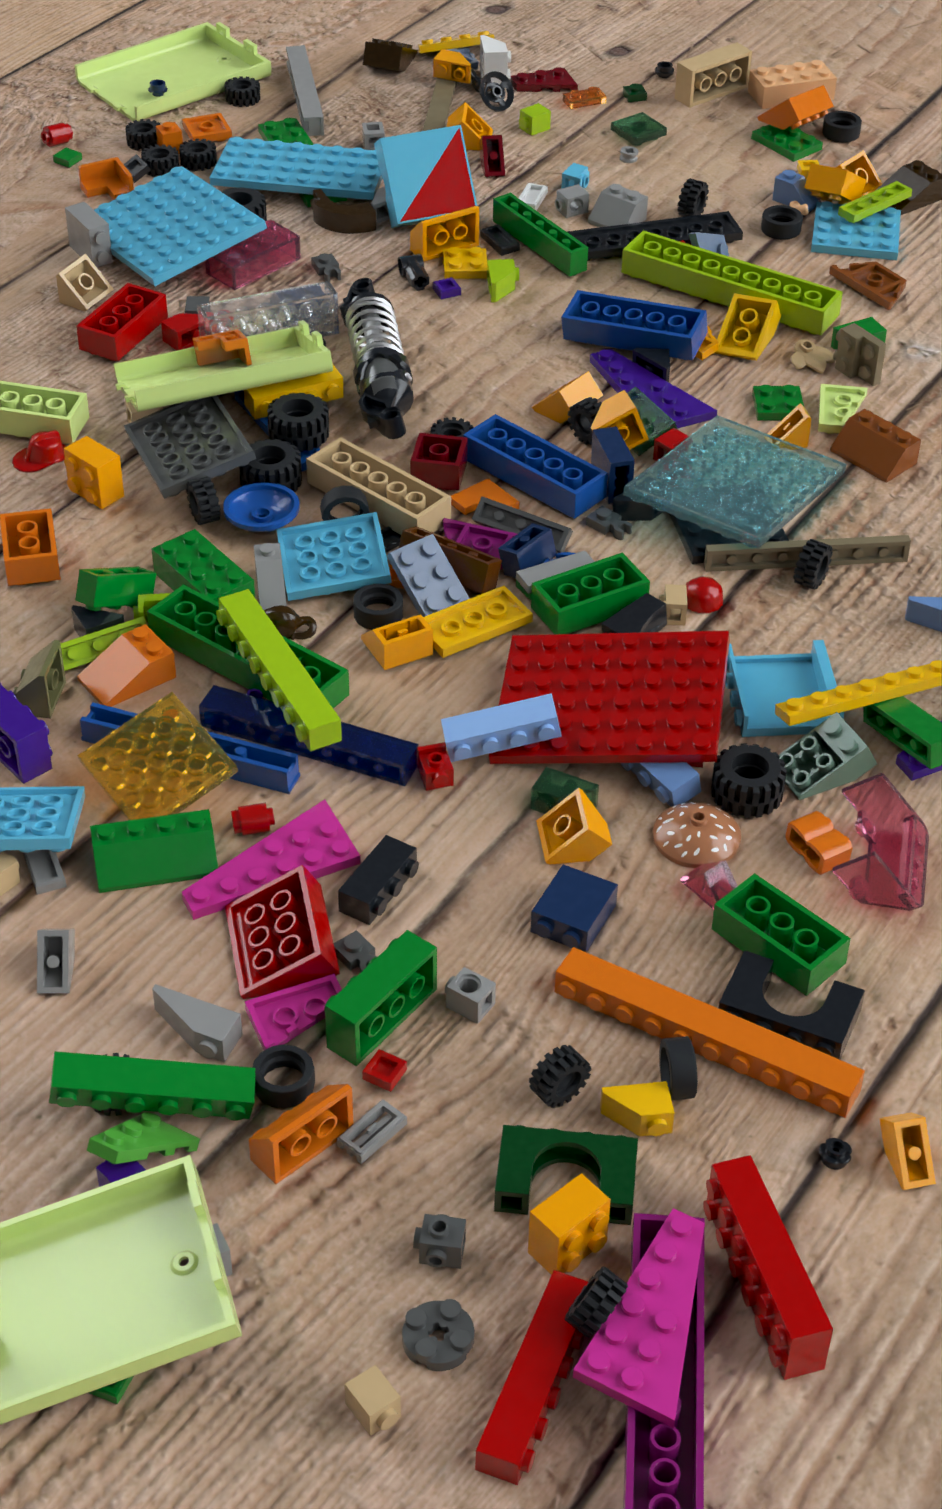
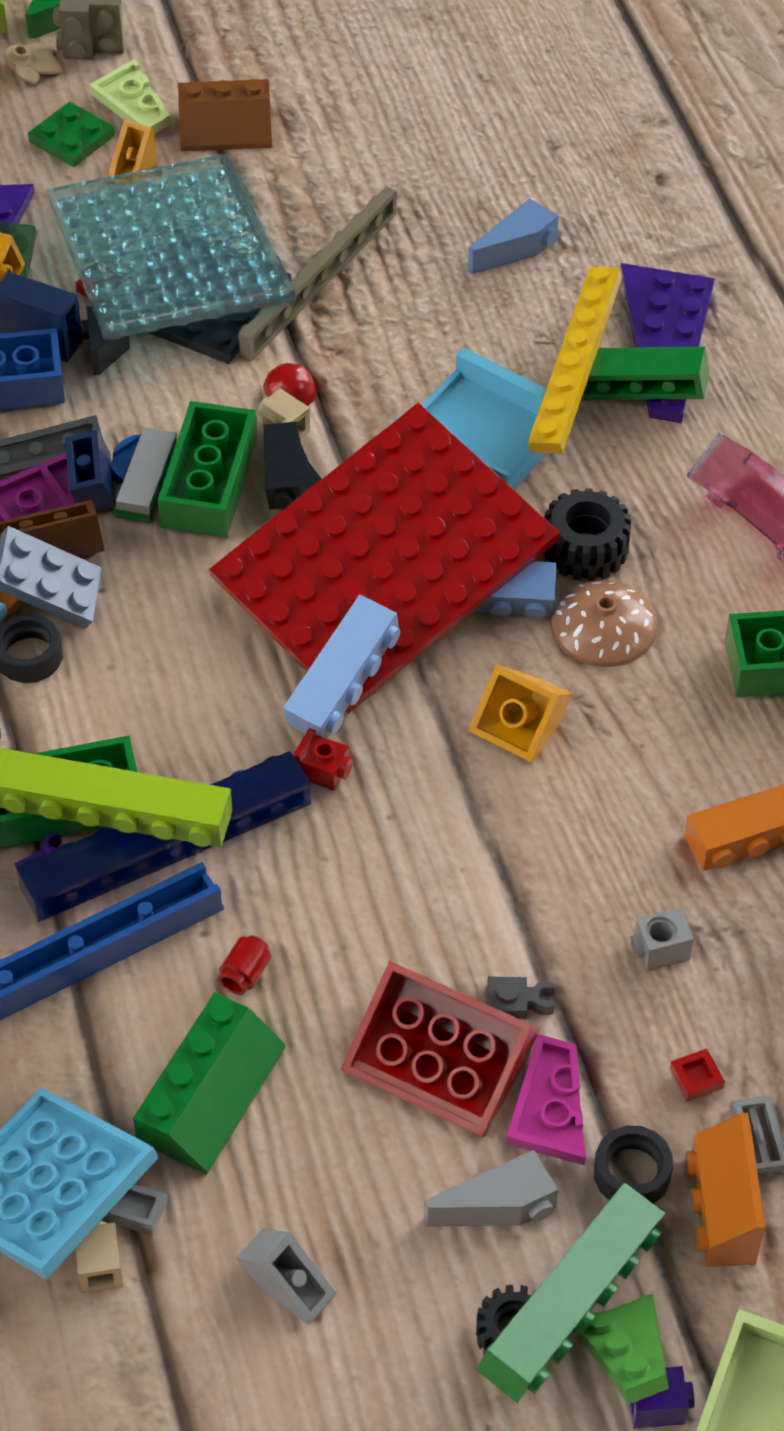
camera: 50 degrees left, 10 degrees up
clear yellow plate [77,692,239,820] -> none
dark pink wing [182,799,361,920] -> none
green brick [325,930,437,1066] -> none
black brick [338,835,419,925] -> none
light orange slope [361,614,433,670] -> none
yellow plate [424,585,533,658] -> none
clear green slope [531,767,599,814] -> none
dark blue brick [531,864,618,953] -> none
dark grey plate [586,506,632,540] -> none
red brick [653,428,691,467] -> none
clear pink slope [680,860,738,910] -> none
sand green slope [779,712,877,800] -> none
orange brick [785,811,852,875] -> none
black tyre [793,539,833,590] -> none

